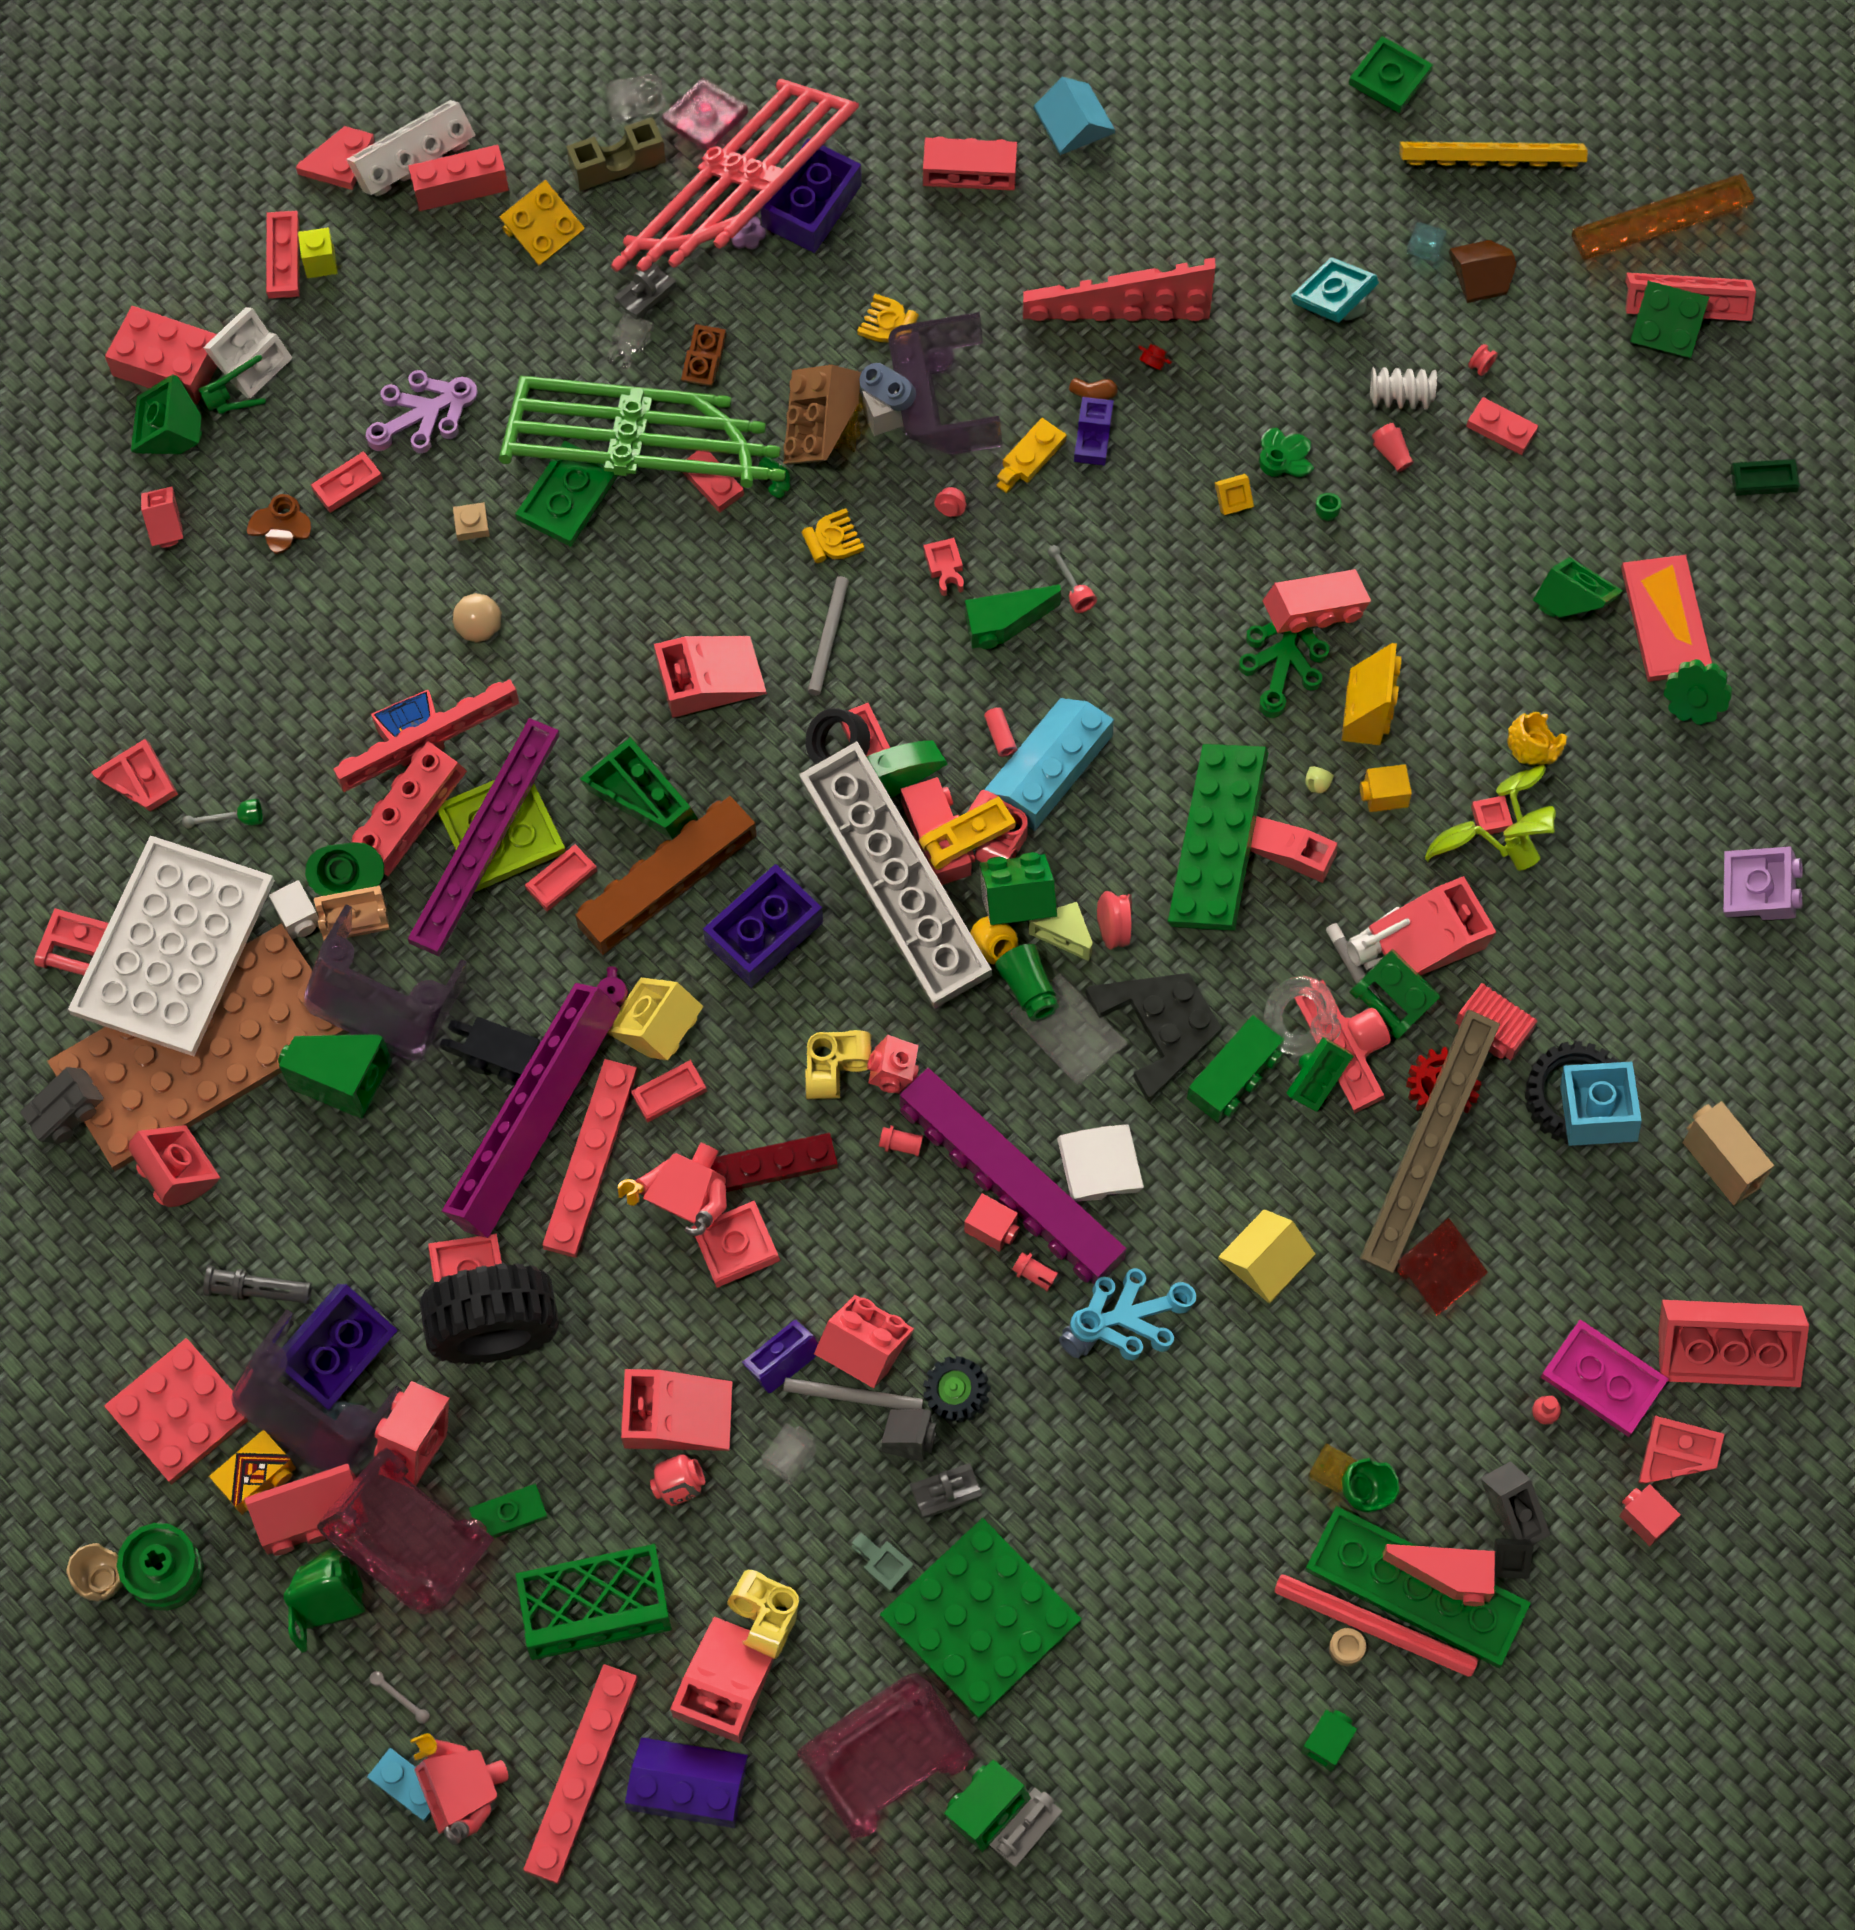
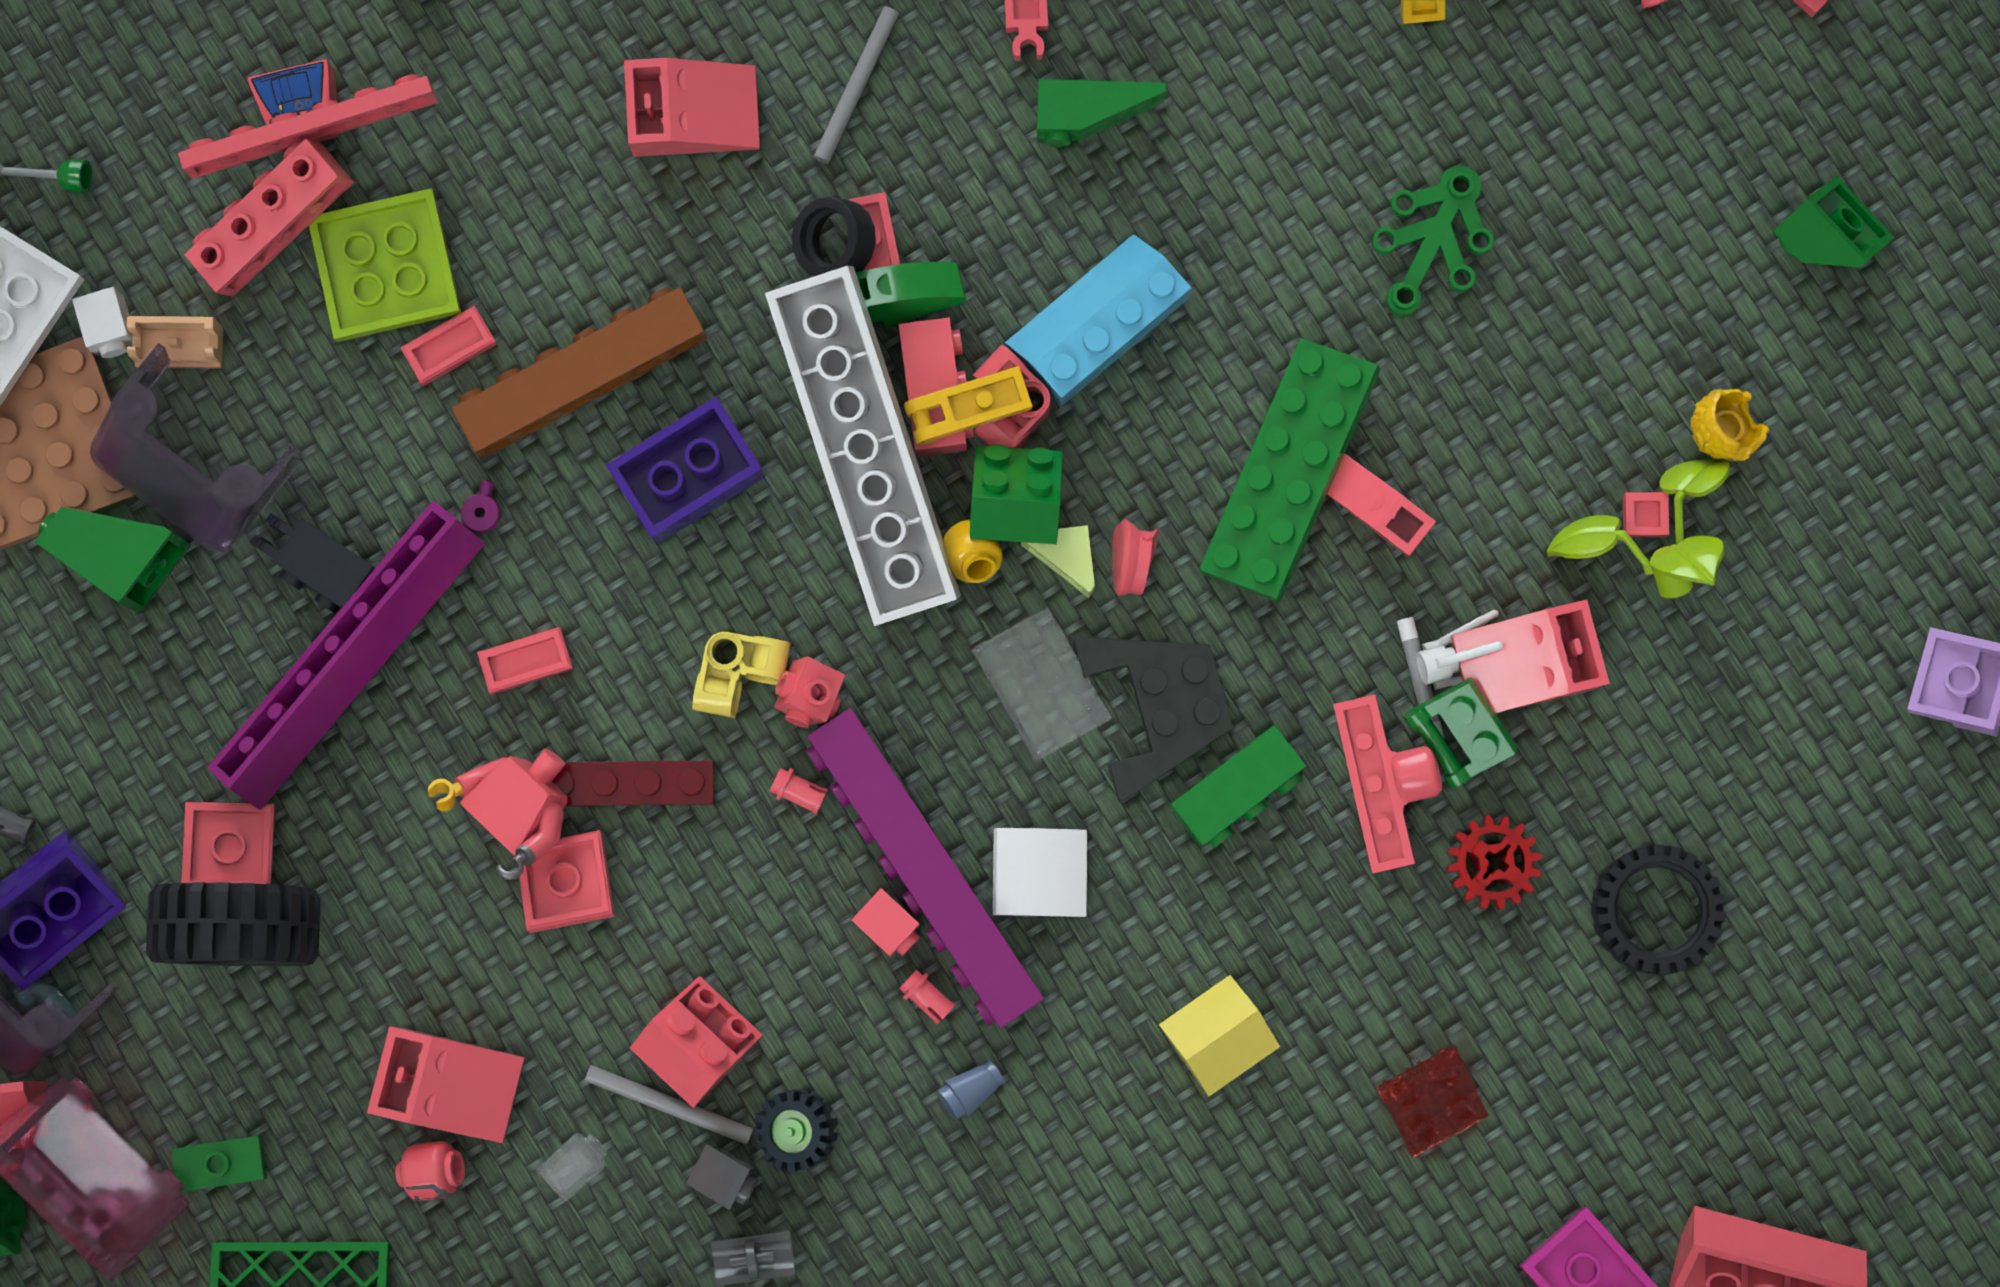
camera: 10 degrees right, 15 degrees up
green piece [305,842,384,896] -> none
coral brick [374,1381,449,1489] -> none
magenta plate [408,718,560,956] -> none
coral plate [542,1059,638,1258] -> none
green wedge [579,737,698,840] -> none
light yellow slope [607,977,704,1061] -> none
dark purple slope [742,1319,818,1394] -> none
coral axle [984,707,1017,757] -> none
green plant [995,944,1059,1022] -> none
coral hinge [1048,545,1097,613] -> none
medium azure plant [1070,1268,1196,1361] -> none
coral brick [1262,569,1371,633] -> none
clear piece [1263,976,1341,1056] -> none
green tile [1286,1037,1354,1112] -> none
yellowish green hinge [1305,766,1334,794] -> none
green hinge [1315,493,1342,521] -> none
yellow slope [1341,643,1401,745] -> none
yellow brick [1360,764,1412,812] -> none
dark tan plate [1360,1009,1500,1274] -> none
coral brick [1455,983,1537,1060] -> none
medium azure brick [1560,1062,1642,1146] -> none
coral tile [1621,555,1712,682] -> none
green plant [1664,659,1732,725] -> none
tan brick [1682,1101,1774,1206] -> none

